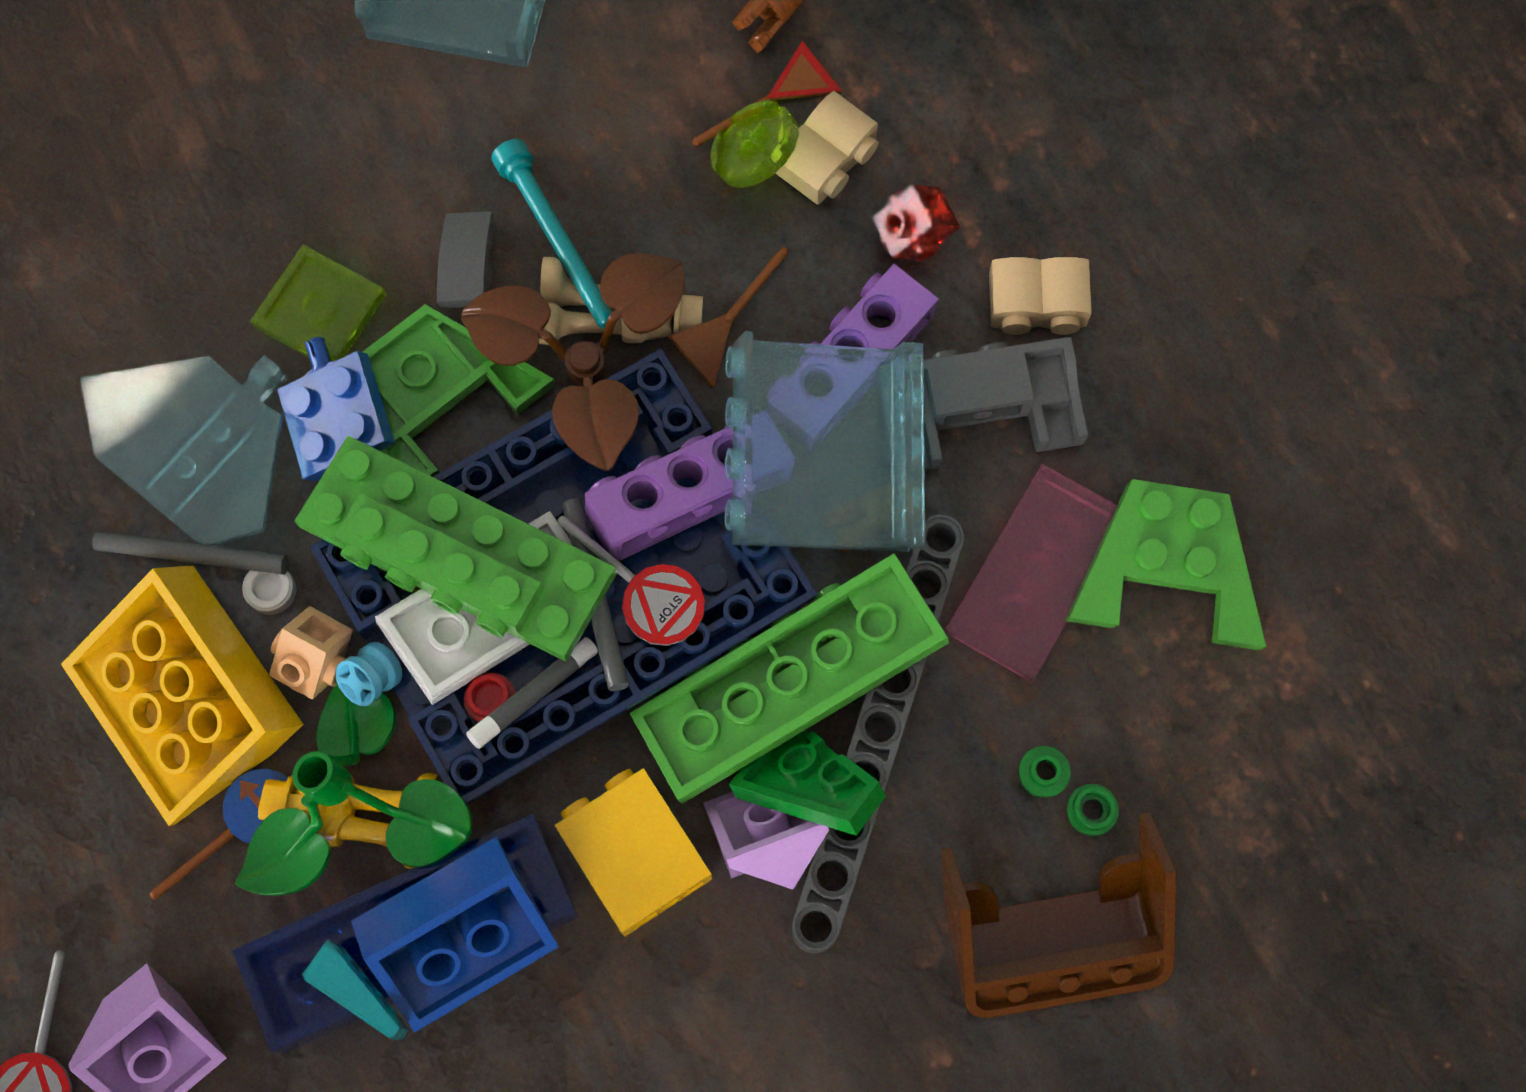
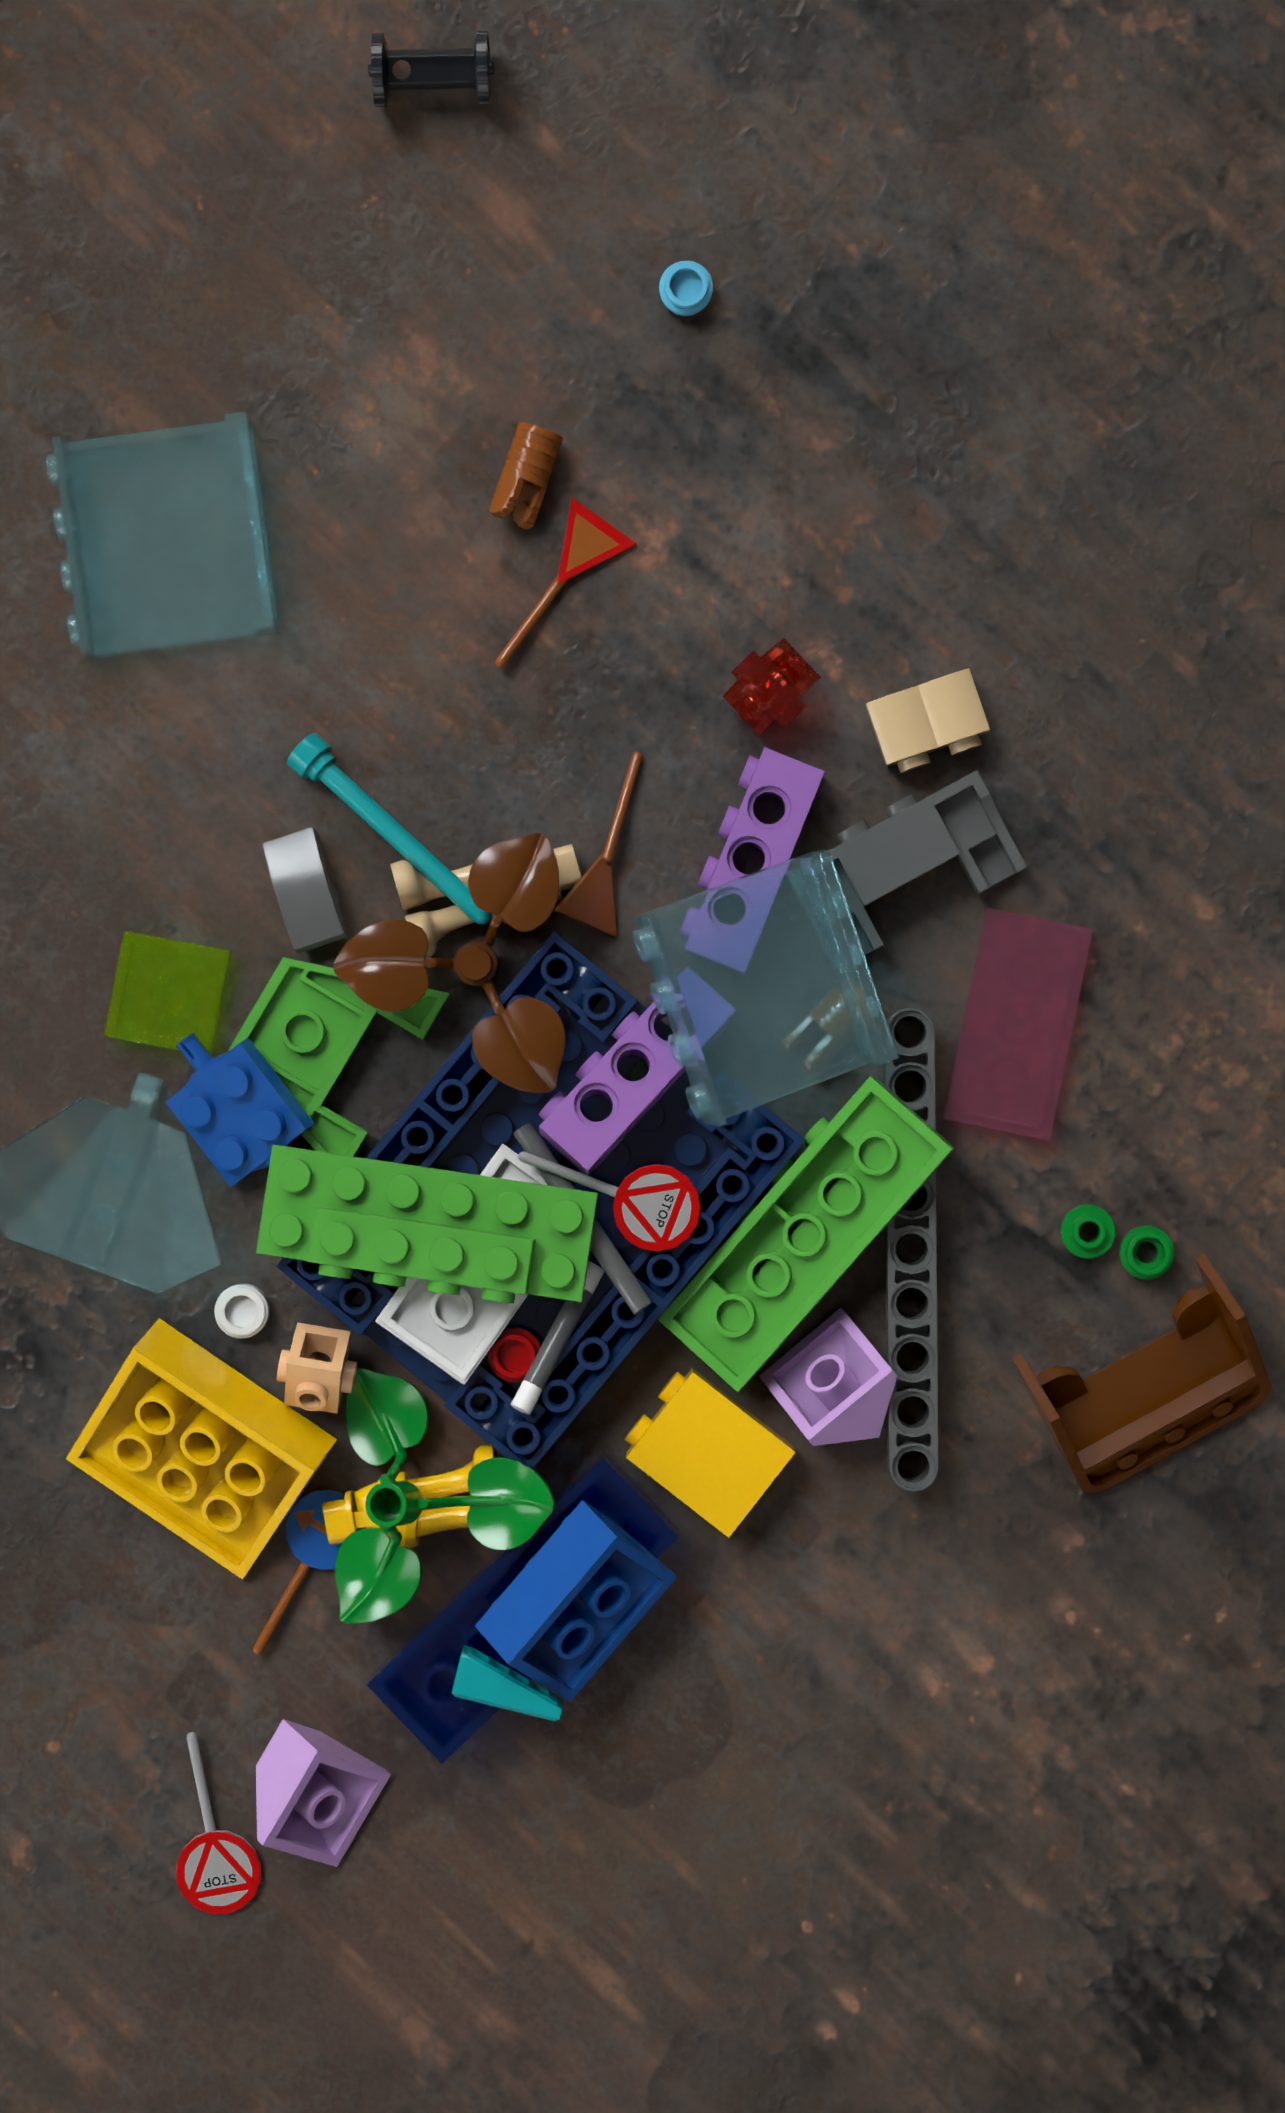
camera: 15 degrees left, 15 degrees up
dark grey bar [92,531,289,575] -> none
medium azure wheel [335,642,402,706] -> none
clear neon green tile [710,100,799,188] -> none
green wing [729,730,886,836] -> none
tan brick [774,91,879,205] -> none
bright green wing [1065,479,1266,650] -> none

